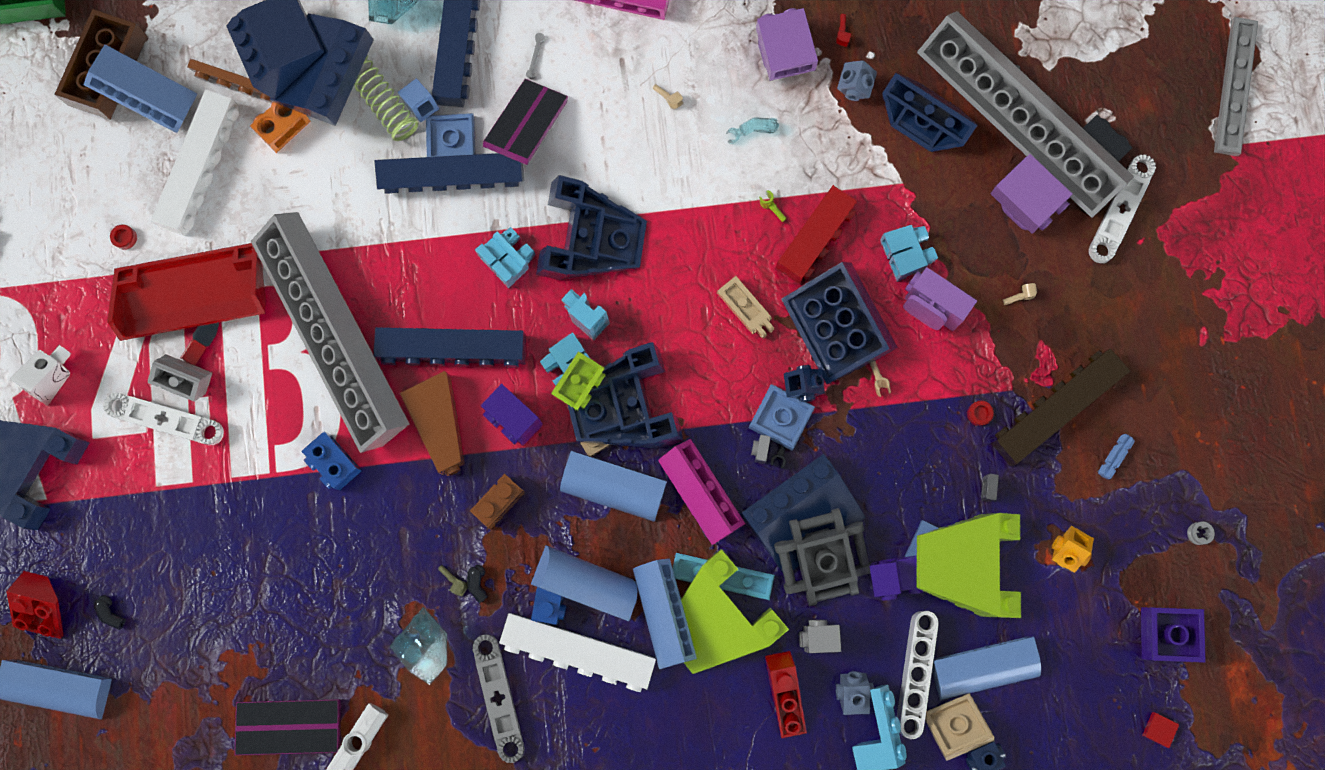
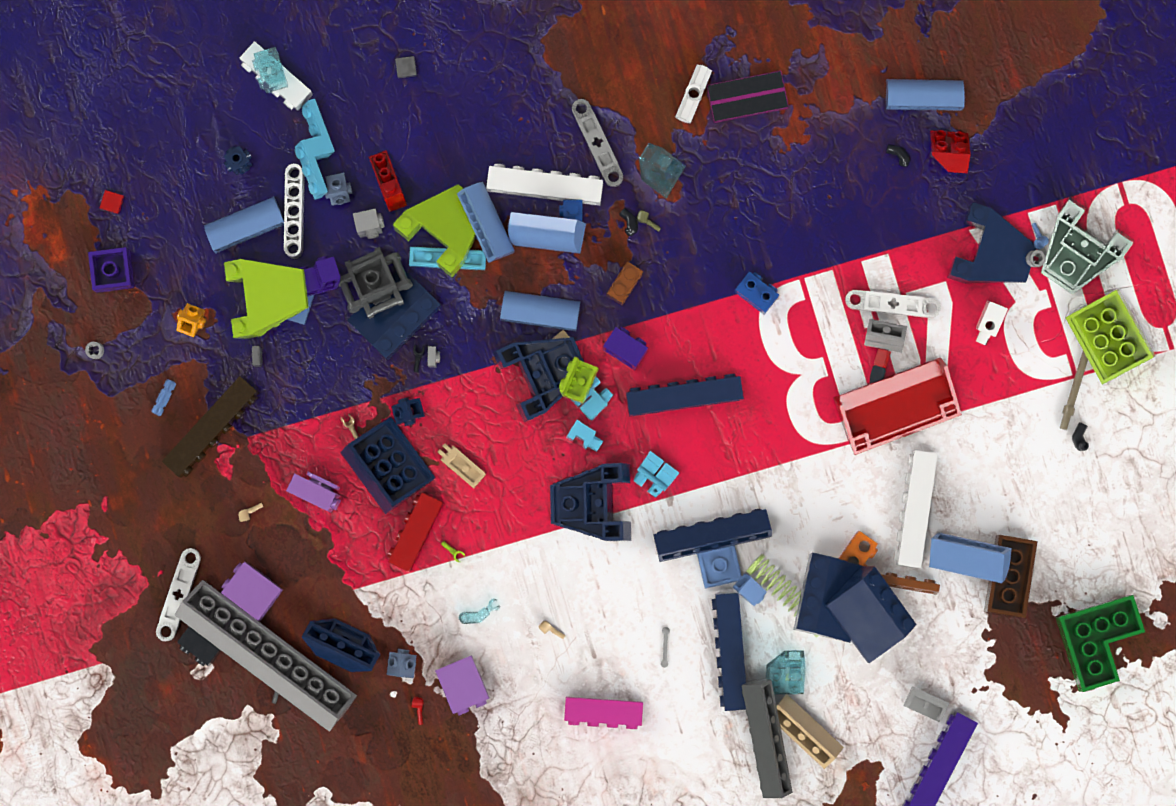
camera: 170 degrees right, 5 degrees up
red tile [110,224,137,250] -> none
light grey brick [251,212,409,453] -> none
dark orange slope [400,371,465,476] -> none
black tile [483,79,568,165] -> none
dark pink brick [658,439,745,545] -> none
medium blue tile [748,384,815,451] -> none
medium azure hips [880,225,938,282] -> none
tan tile [925,693,994,761] -> none
red tile [967,401,994,426] -> none
light grey tile [1214,17,1258,157] -> none

